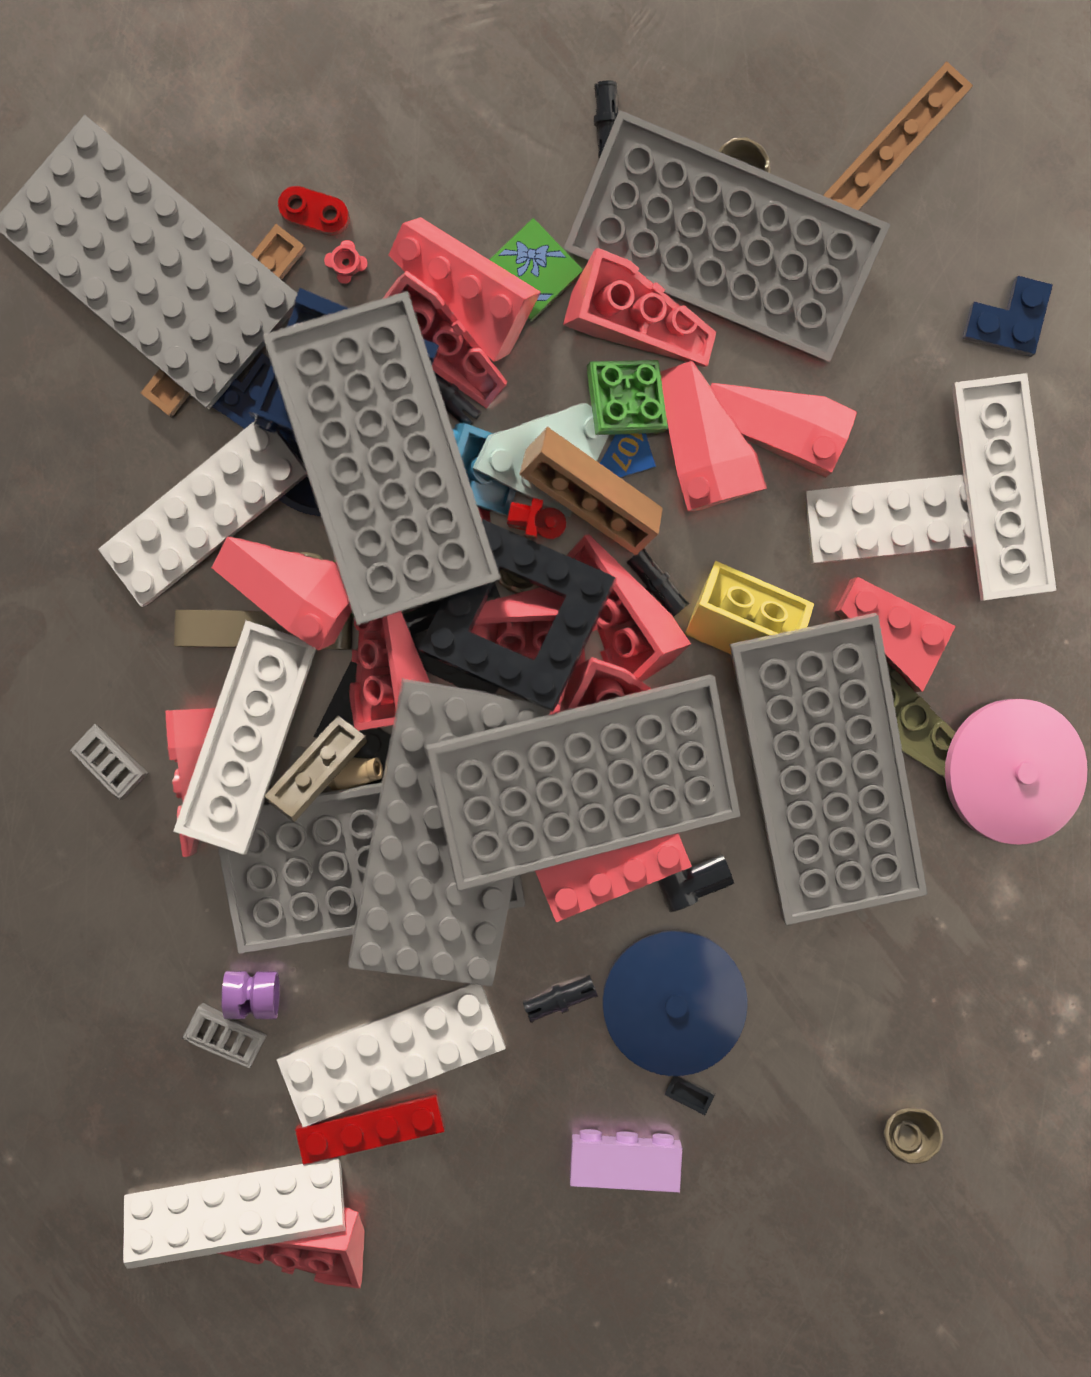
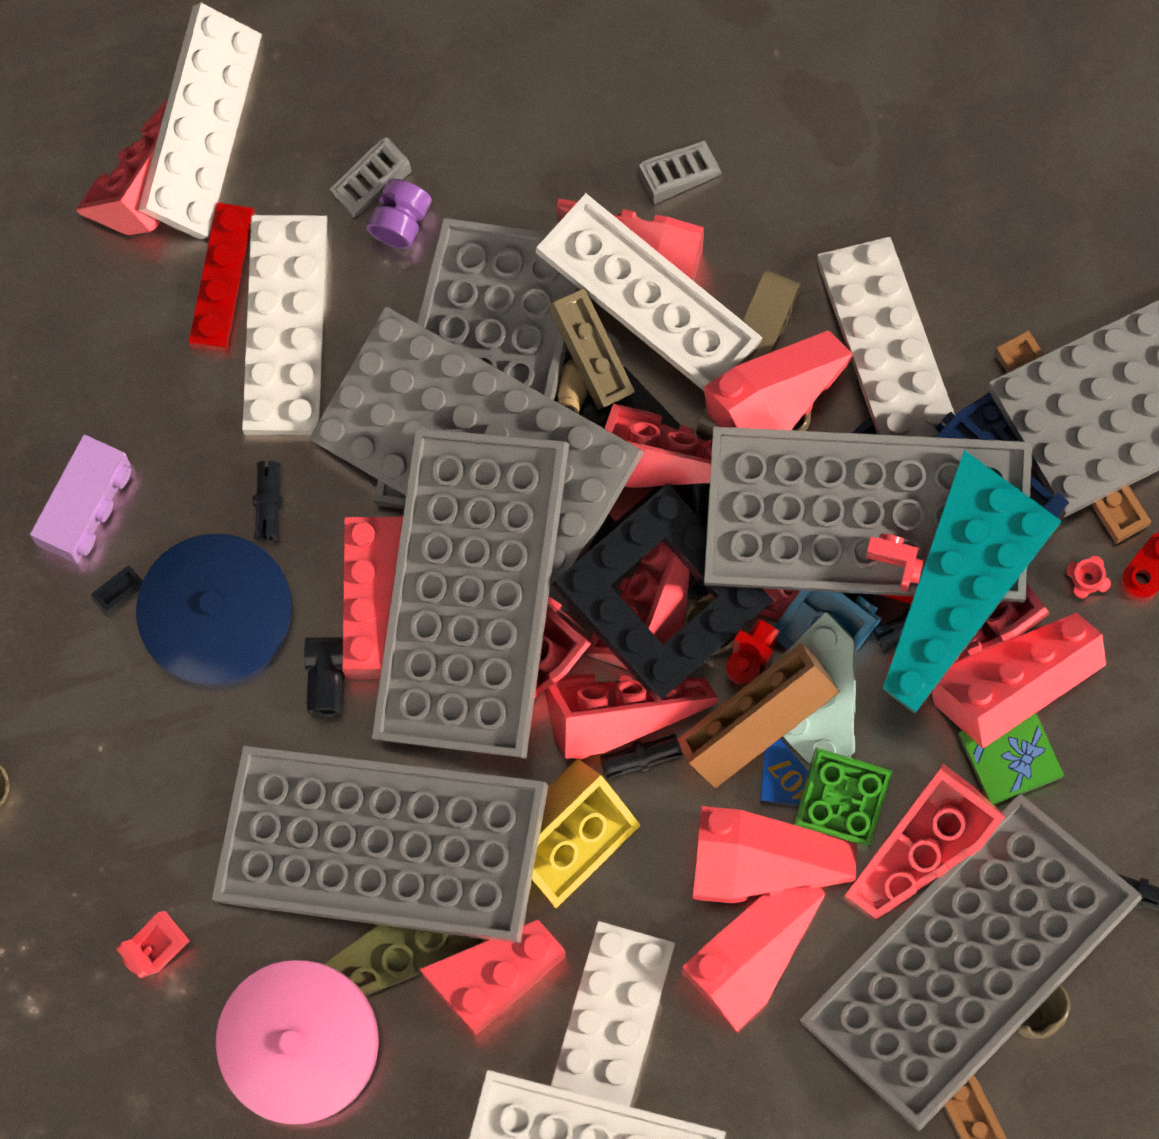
camera: 115 degrees right, 15 degrees down
none -> coral bracket [116,911,190,978]
none -> coral bracket [866,533,924,592]
none -> teal wing [883,450,1061,713]

